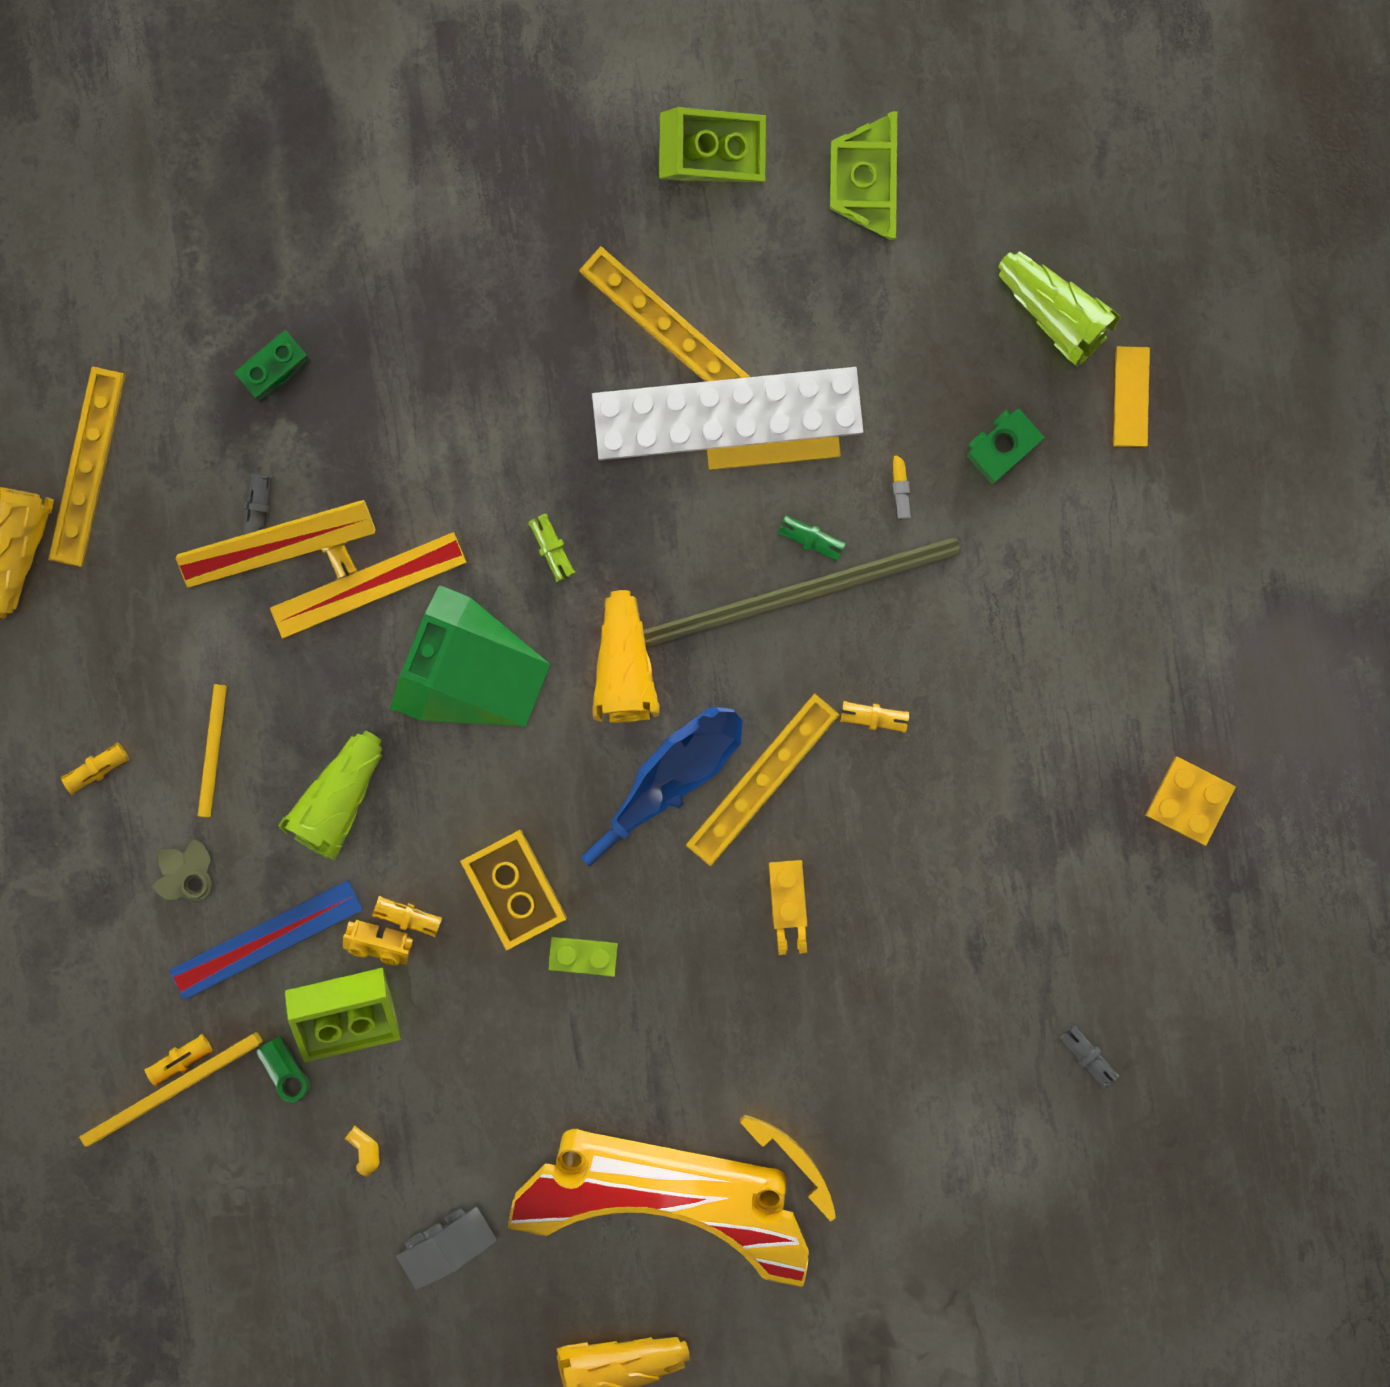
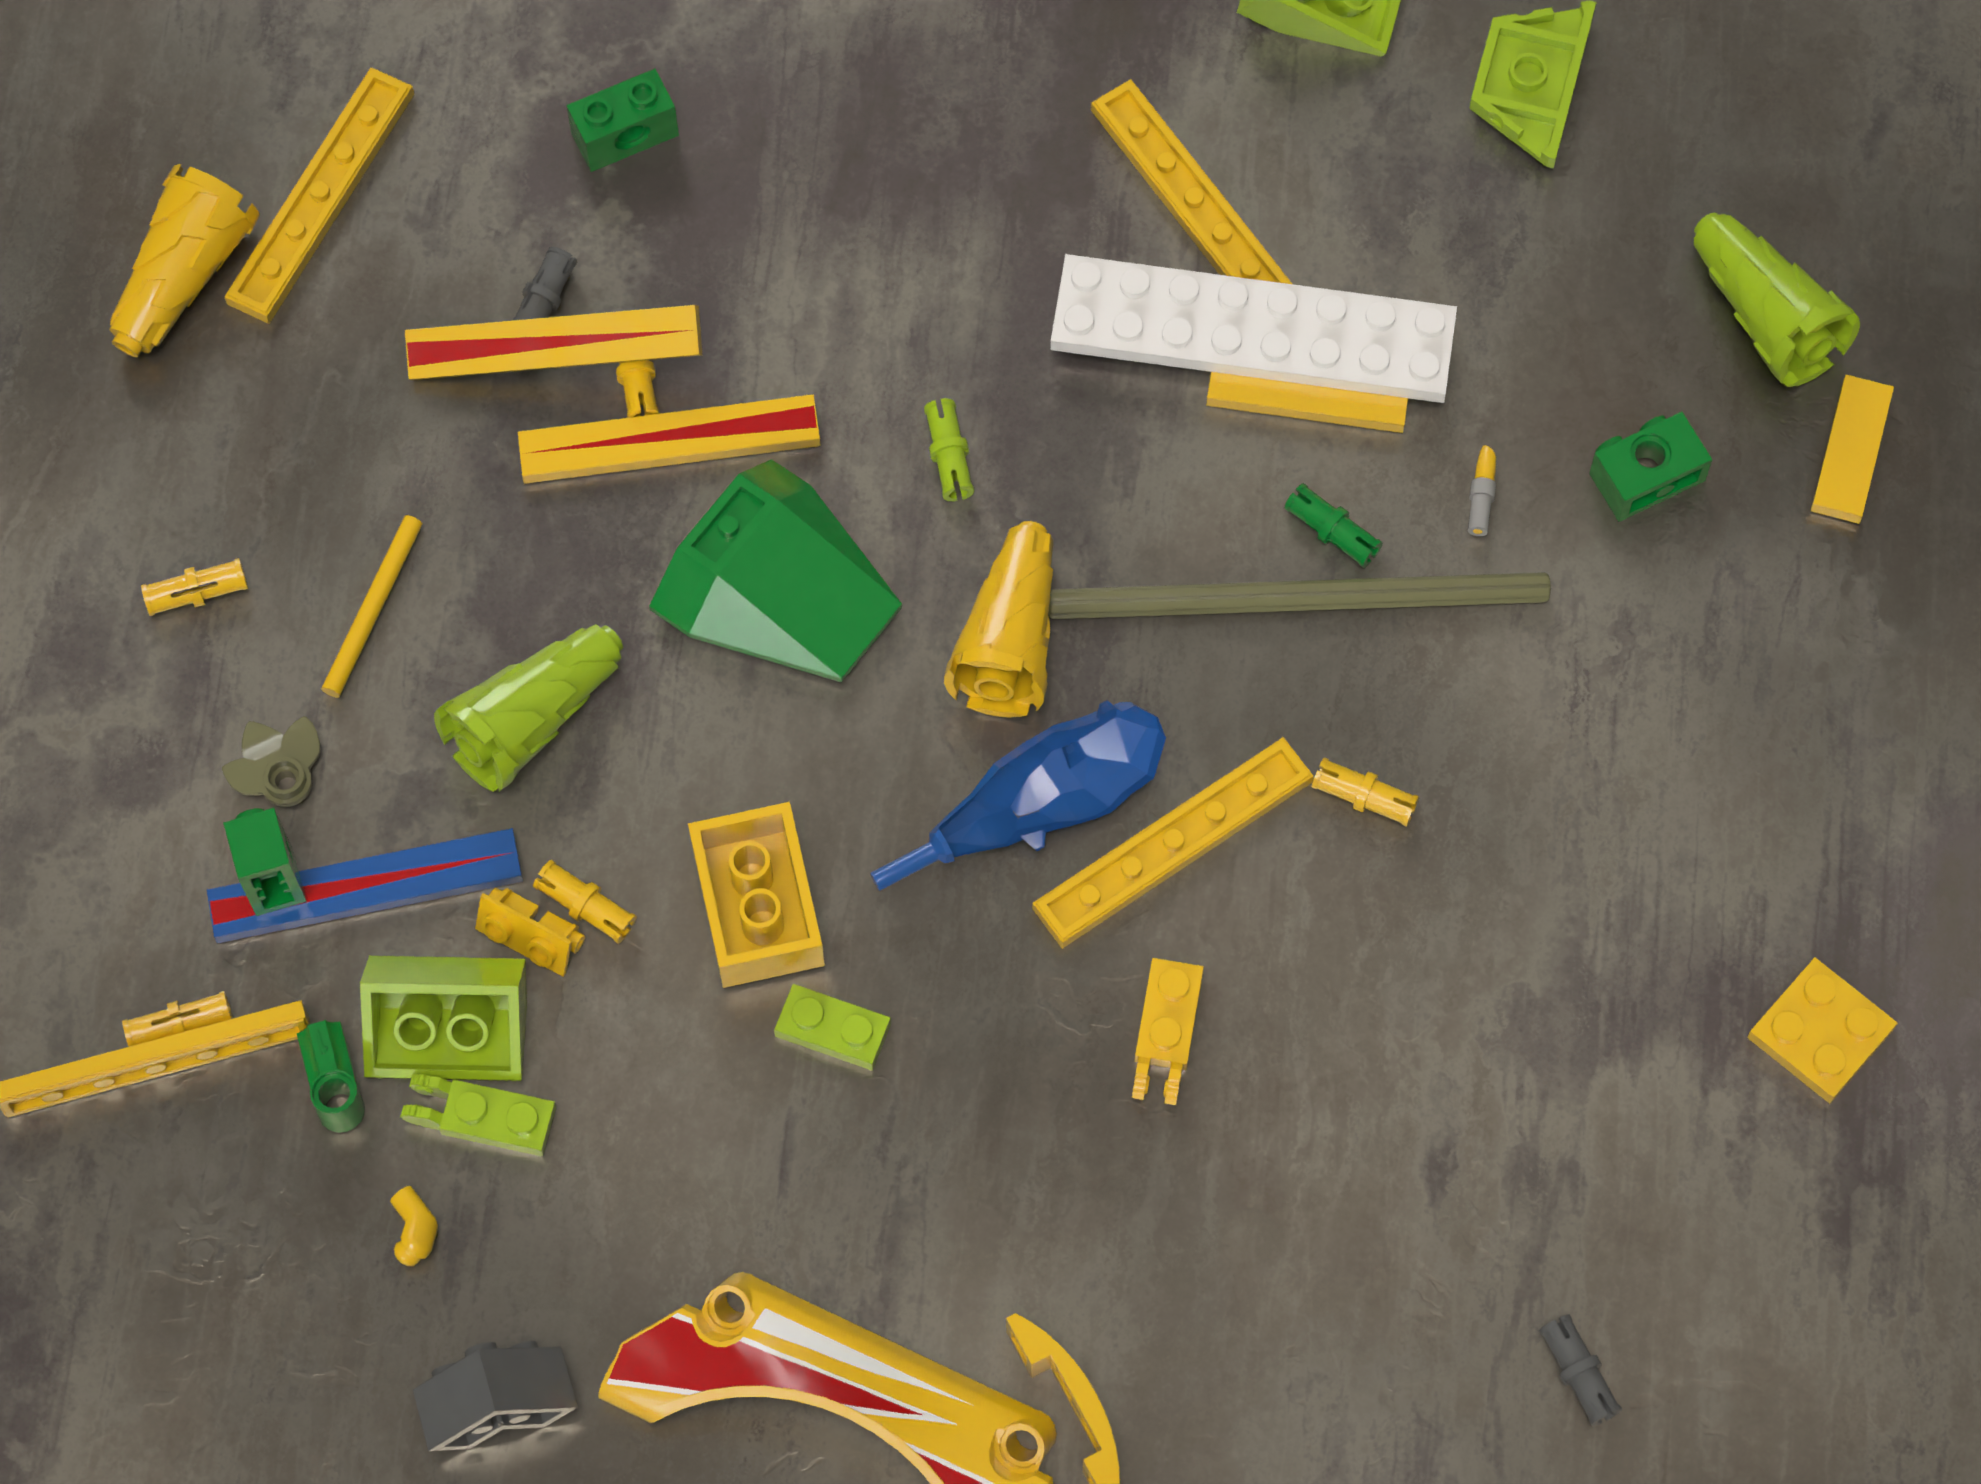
camera: 20 degrees right, 20 degrees down
none -> green brick [223,808,307,916]
none -> lime hinge [400,1073,556,1156]

